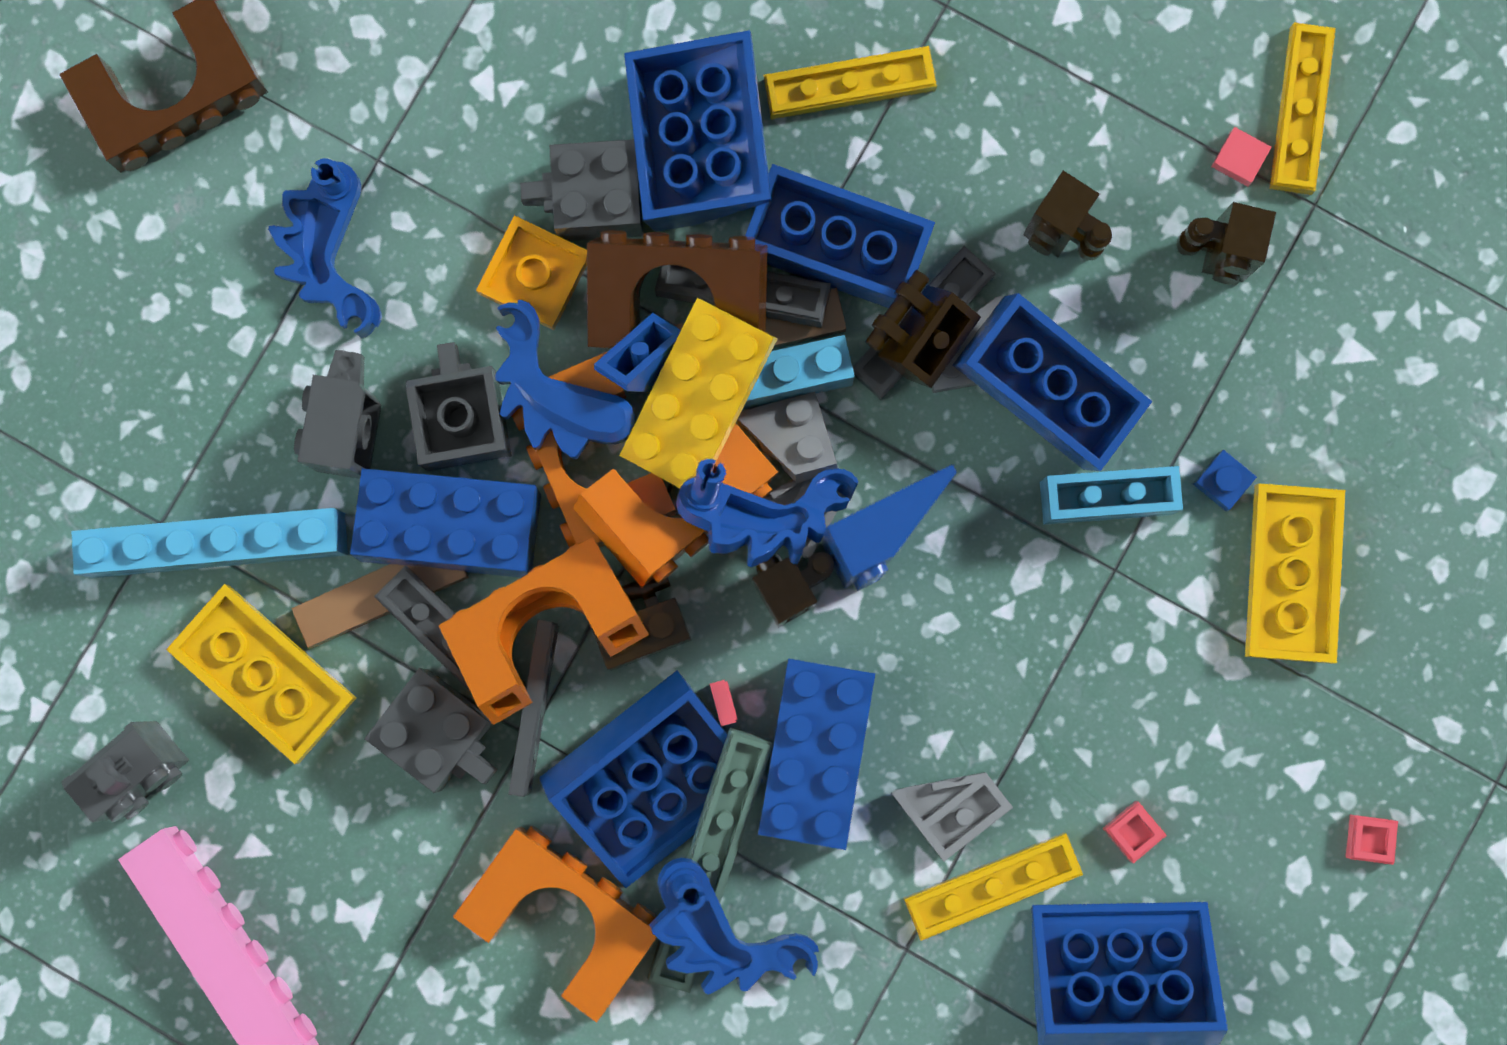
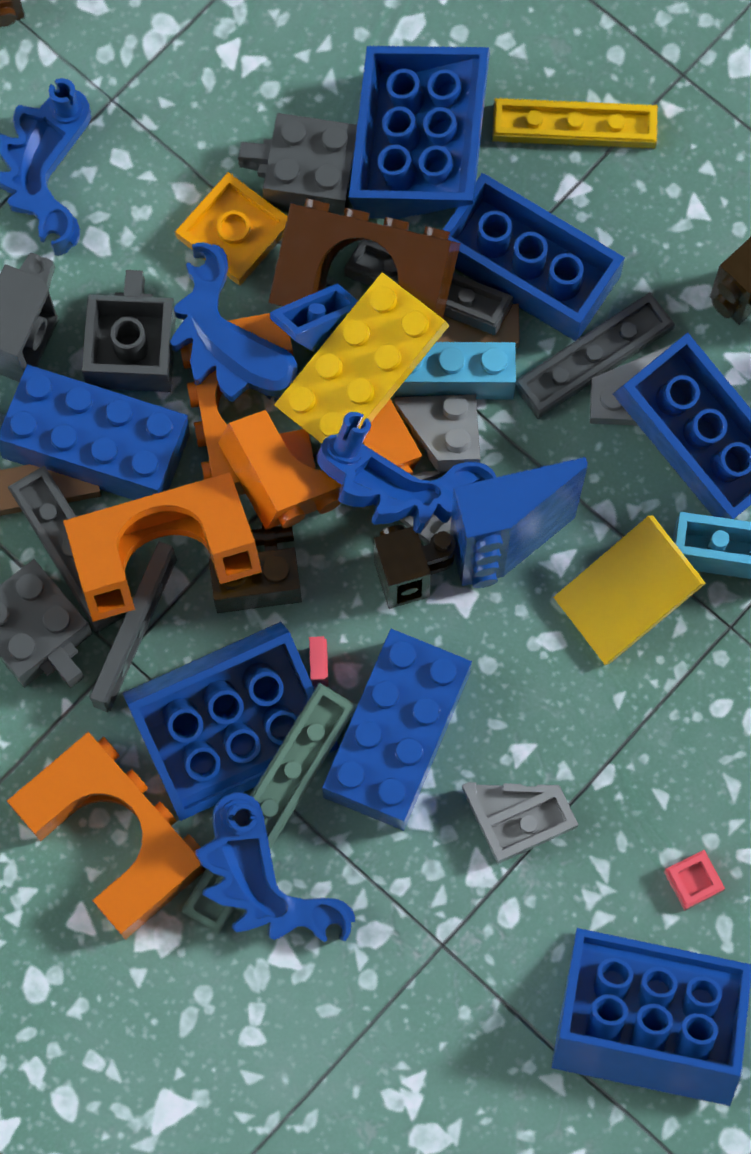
camera: 10 degrees right, 10 degrees down
dark brown brick [865,270,981,389] -> none
yellow tile [903,833,1083,941] -> none
none -> yellow tile [553,515,706,665]

